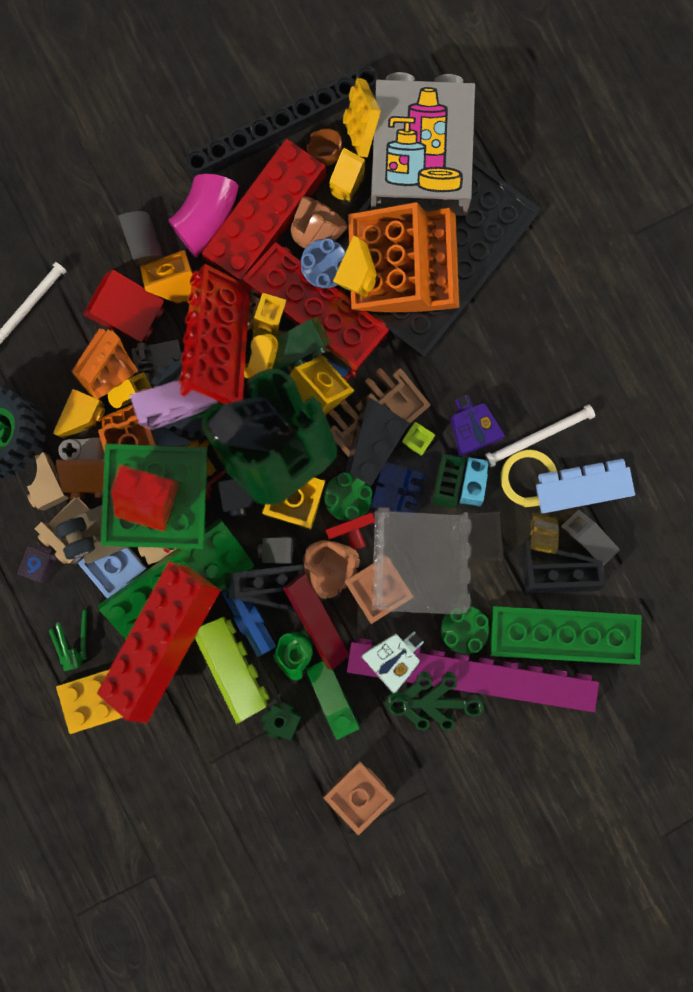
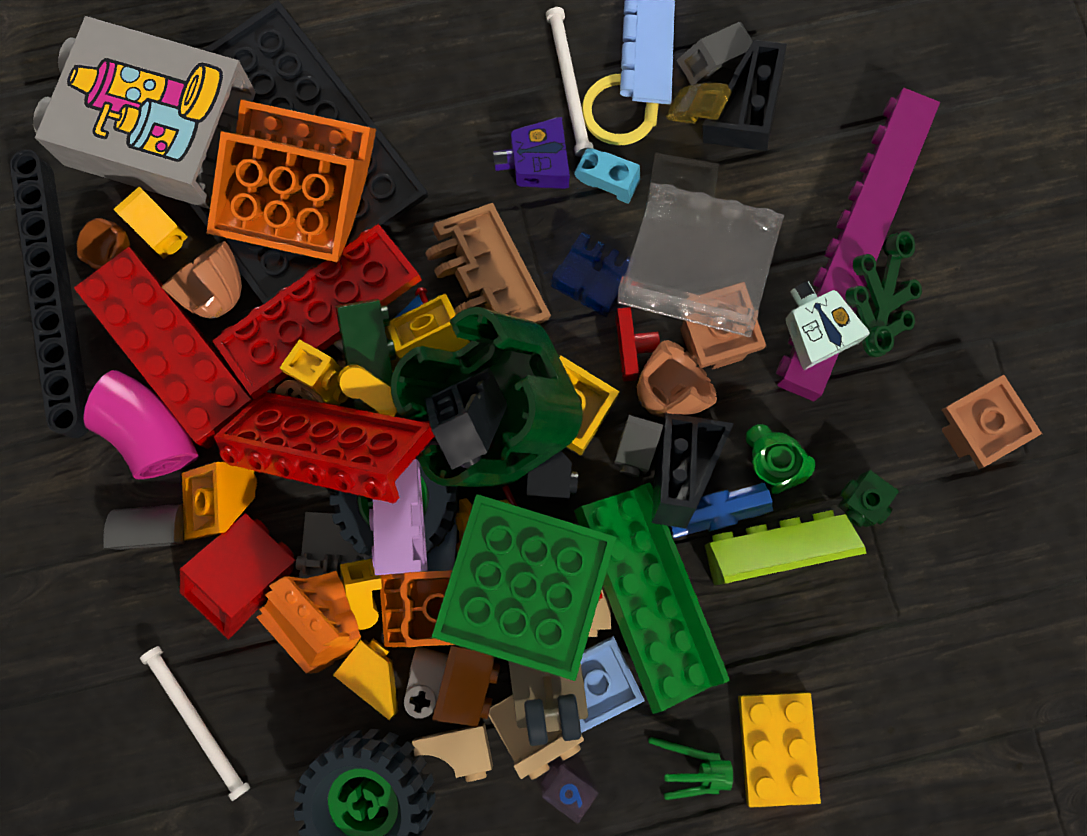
camera: 80 degrees left, 5 degrees down
red brick [97,561,221,723] -> none
red slope [112,465,180,532] -> none
dark red tile [283,574,349,670] -> none
medium blue dish [301,238,346,288] -> none
green slope [306,661,359,740] -> none
green dish [324,473,372,521] -> none
yellow slope [333,236,377,298] -> none
yellow plate [343,78,381,157] -> none
black wedge [345,396,410,486] -> none
lime plate [402,422,435,456] -> none
dark green slope [432,453,466,508] -> none
green dish [441,605,490,655] -> none
green plate [490,606,642,665] -> none

